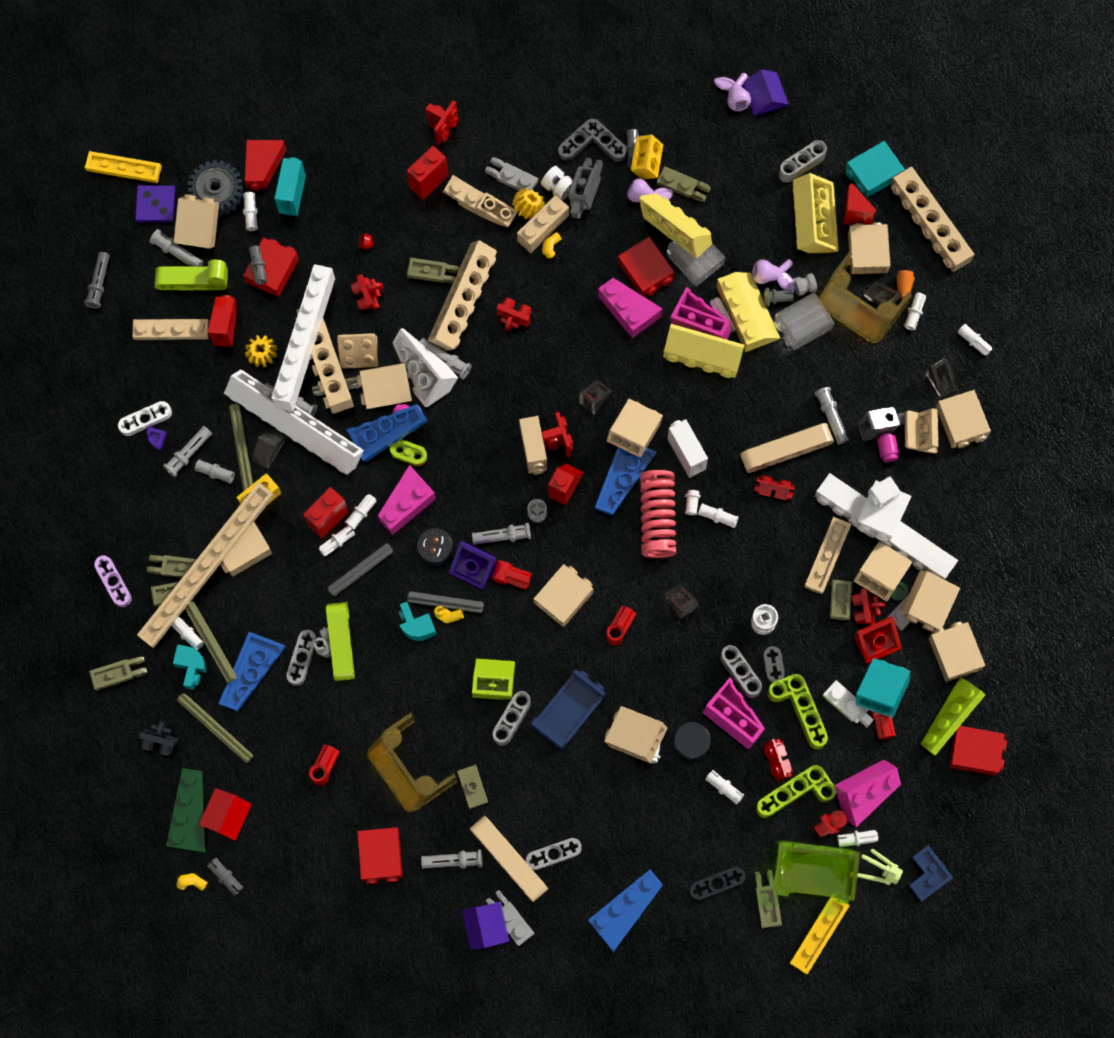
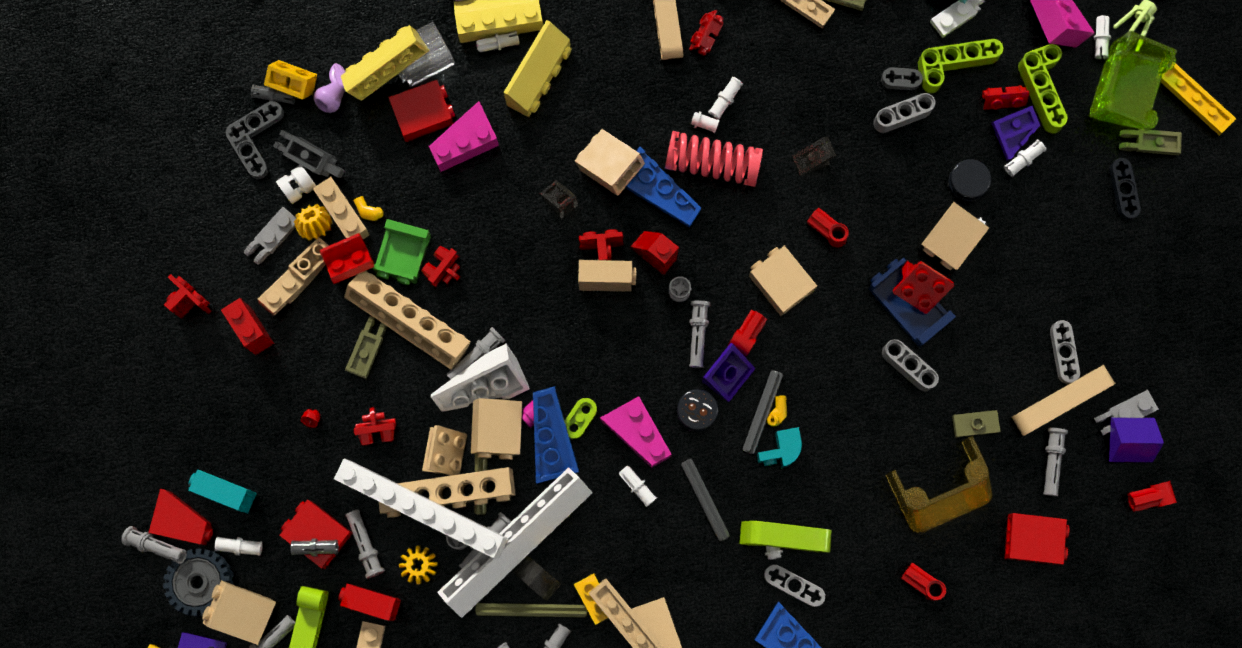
camera: 80 degrees left, 5 degrees up
red brick [303,487,349,539] -> none
light grey pin [313,637,331,658] -> none
white axle [319,525,355,556] -> none
lime slope [472,659,515,700] -> none
blue wing [588,870,663,952] -> none
olive hinge [657,166,711,202] -> none
white brick [668,420,708,478] -> none
dark pink wedge [671,287,731,340] -> none
dark pink wedge [703,678,765,750] -> none
white wheel [751,604,778,635] -> none
red hips [814,810,847,837] -> none
none -> light grey pin [122,526,187,564]
none -> red bracket [320,233,375,284]
none -> light grey pin [346,510,385,579]
none -> bright green panel [372,219,431,285]
none -> red bracket [893,261,954,314]
none -> dark purple wing [991,106,1040,161]
none -> red piece [1128,481,1177,512]

